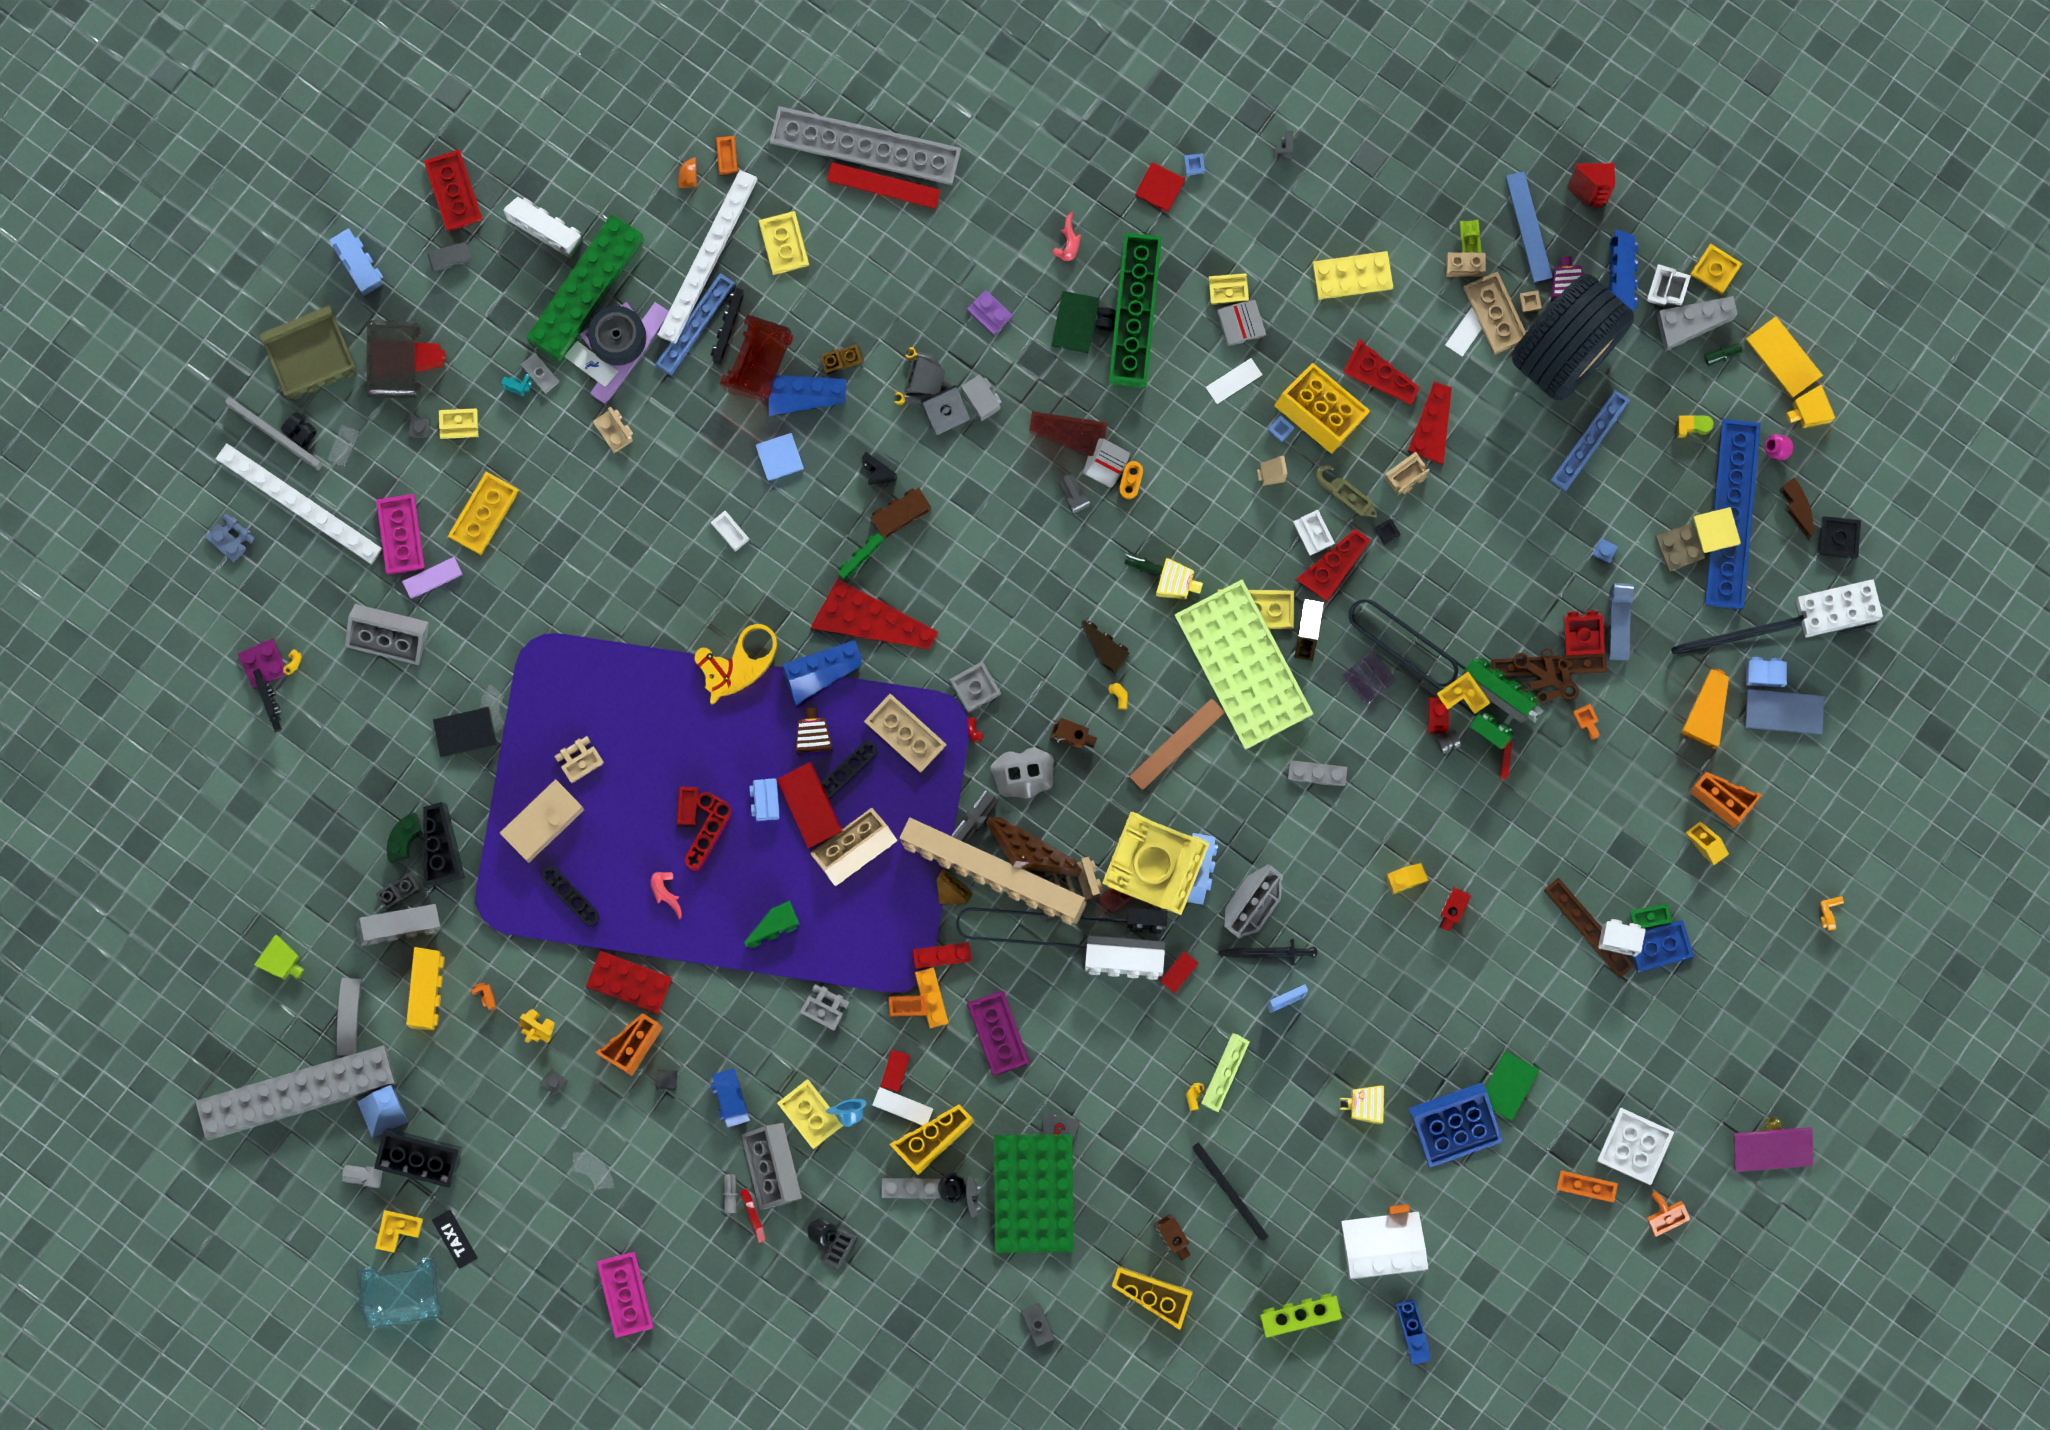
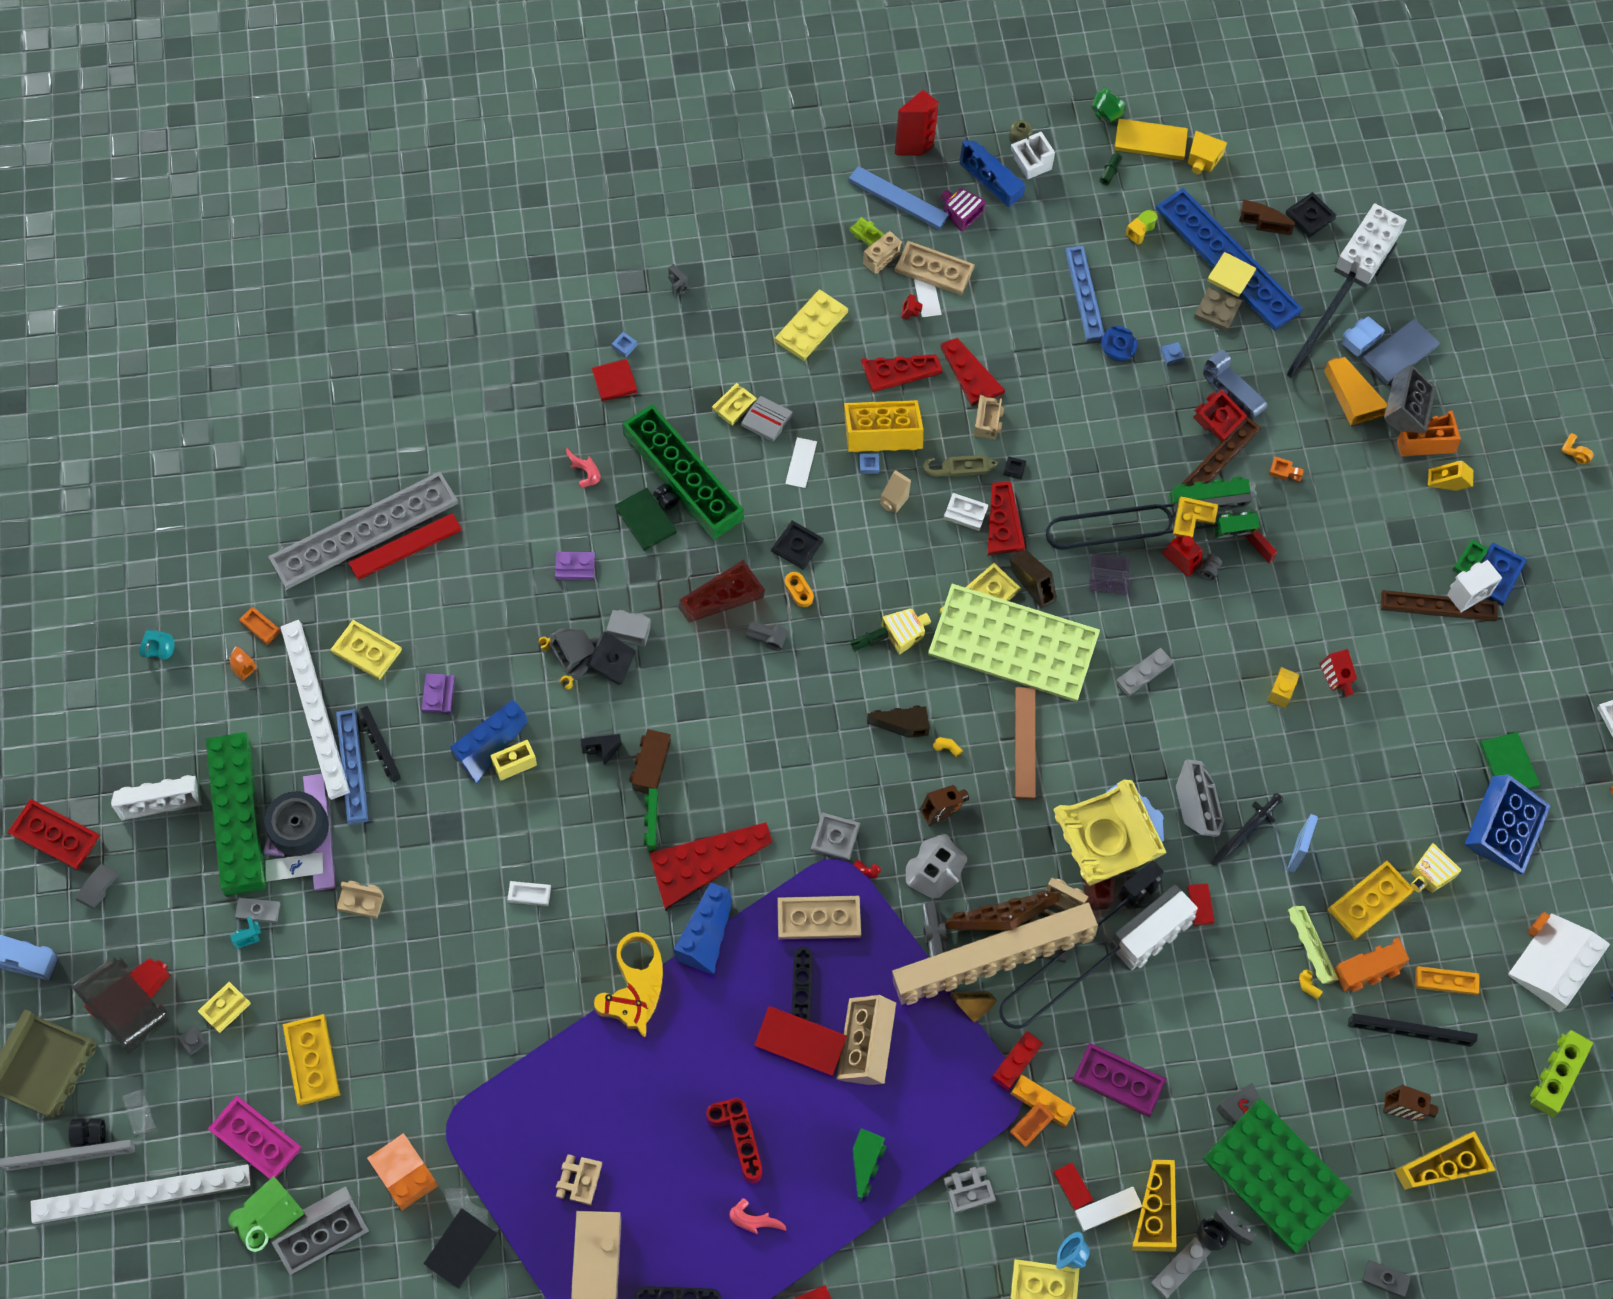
camera: 45 degrees left, 15 degrees down
sand blue plate [205,513,255,563] -> none
lavender tile [402,557,463,599] -> none
red tile [677,787,699,827] -> none
clear red windscreen [719,314,793,400] -> none
light blue brick [750,778,780,821] -> none
light blue tile [756,433,804,481] -> none
reddish brown torso [796,708,833,753] -> none
pearl gold slope [820,344,864,374] -> none
light grey slope [1083,438,1130,488] -> none
black wheel [1512,275,1634,400] -> none
reddish brown plant [1513,648,1579,703] -> none
tan plate [1519,290,1542,313] -> none
light grey wedge [1656,296,1738,352] -> none
yellow tile [1690,244,1742,296] -> none
dark pink head [1765,434,1793,460] -> none
none -> teal helmet [139,629,175,660]
none -> bright green piece [228,1176,305,1252]
none -> orange slope [367,1133,438,1211]
none -> medium lavender plate [421,673,455,714]
none -> light yellow brick [490,740,537,781]
none -> black tile [771,520,824,570]
none -> red tile [901,294,923,320]
none -> olive head [1009,120,1033,144]
none -> green cone [1091,88,1126,123]
none -> blue tile [1101,326,1137,362]
none -> yellow tile [1327,861,1415,940]
none -> orange wedge [1334,937,1410,992]
none -> flat silver slope [1384,364,1436,433]
none -> light orange plate [1415,966,1479,996]

